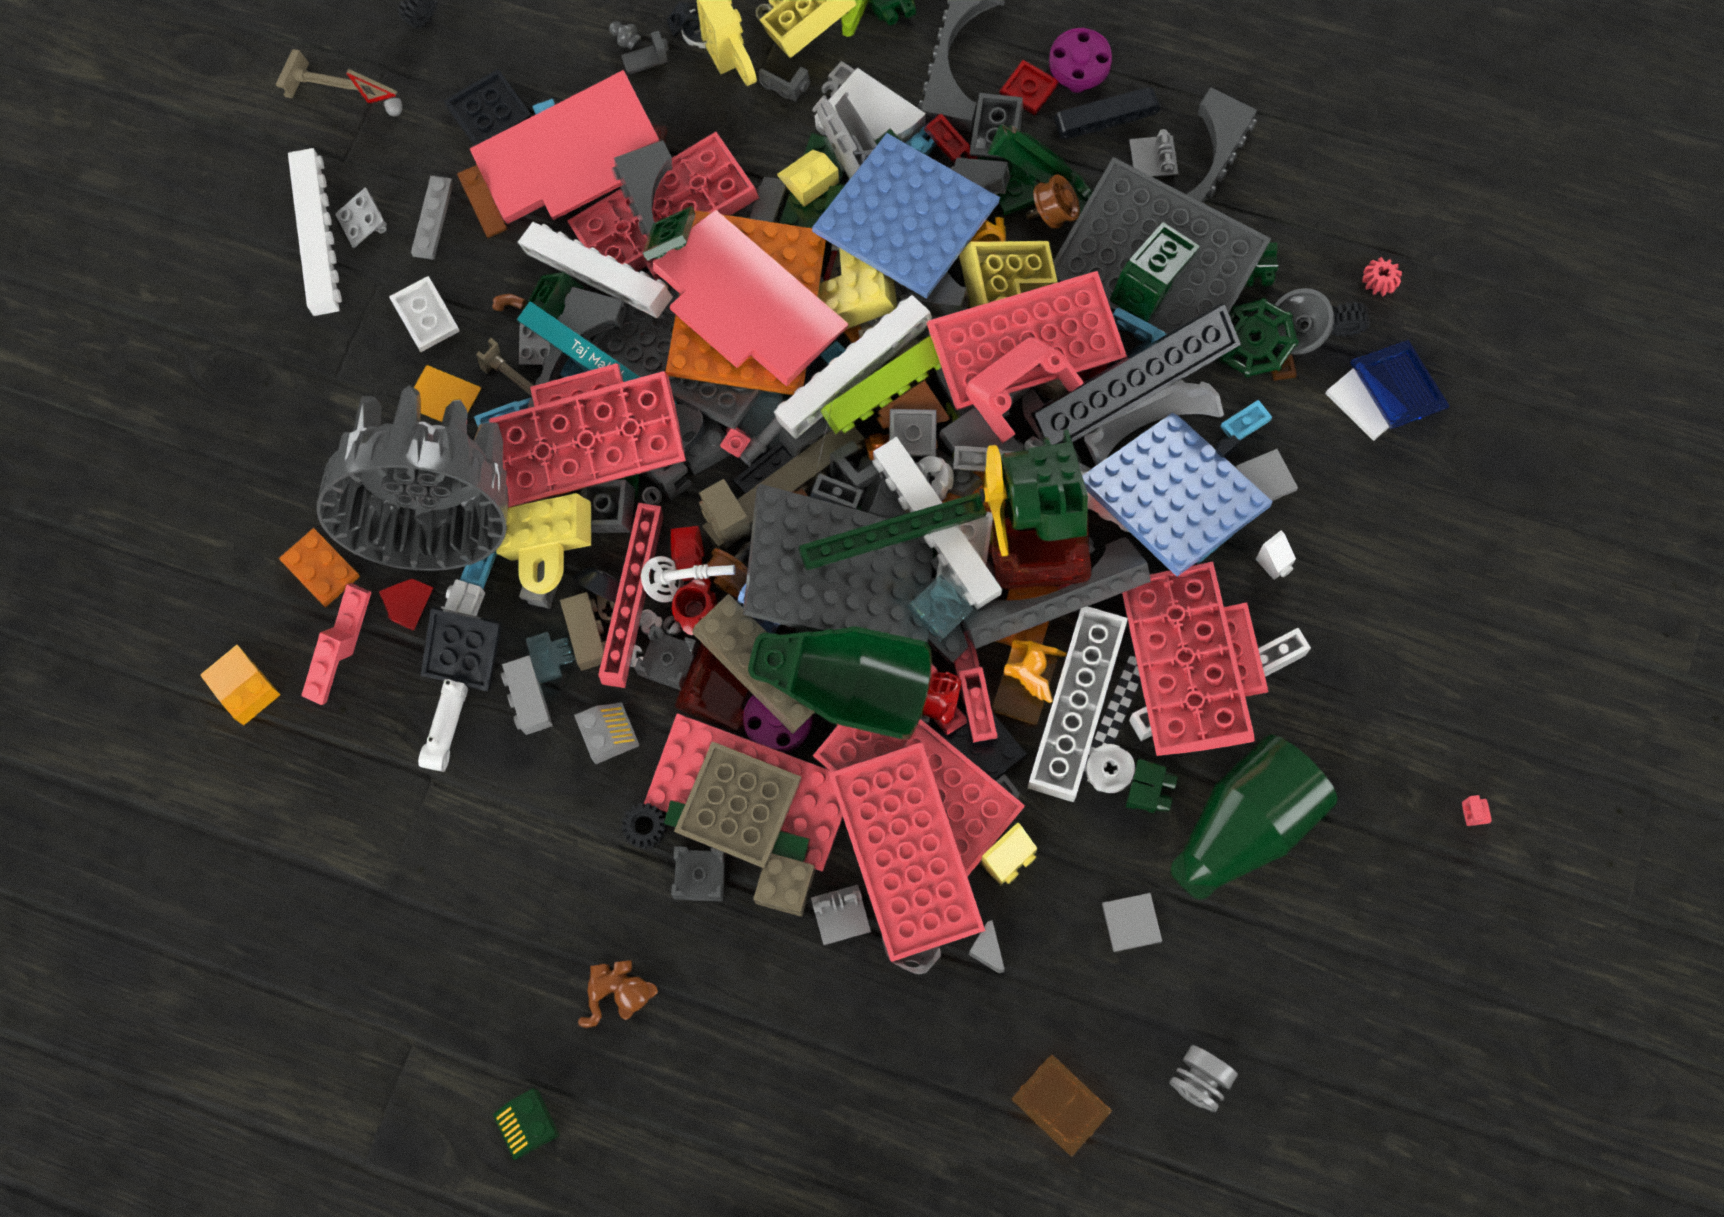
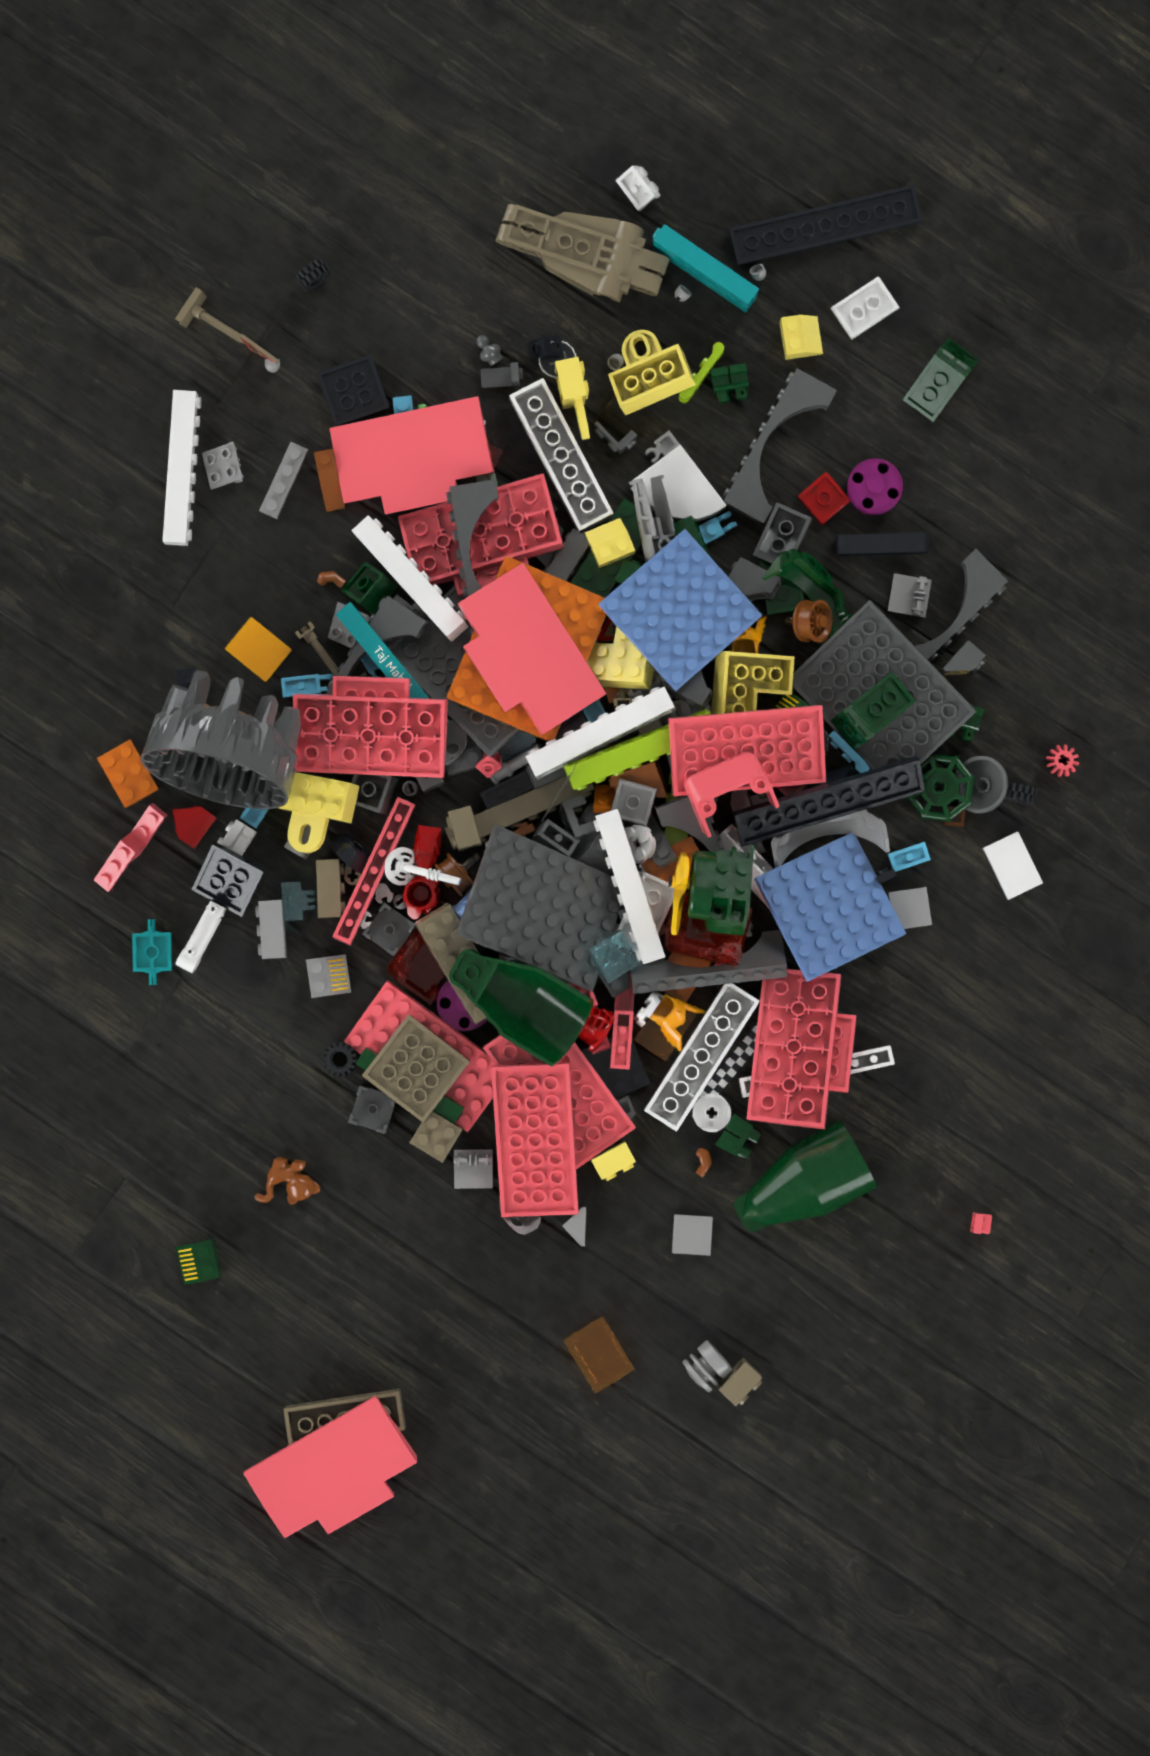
camera: 10 degrees right, 15 degrees up
light orange slope [200,645,281,726] -> none
white plate [389,276,460,352] -> none
dark green plate [643,206,696,261] -> none
dark green plate [798,493,987,571] -> none
red hinge [924,113,978,163] -> none
light grey hinge [953,446,1014,472] -> none
white slope [1256,531,1296,580] -> none
clear blue piece [1350,340,1449,429] -> none
none -> teal plate [132,919,172,985]
none -> white brick [509,378,614,533]
none -> white plate [633,991,663,1027]
none -> dark orange arm [695,1148,712,1178]
none -> dark tan brick [717,1358,762,1406]
none -> dark grey slope [940,640,986,676]

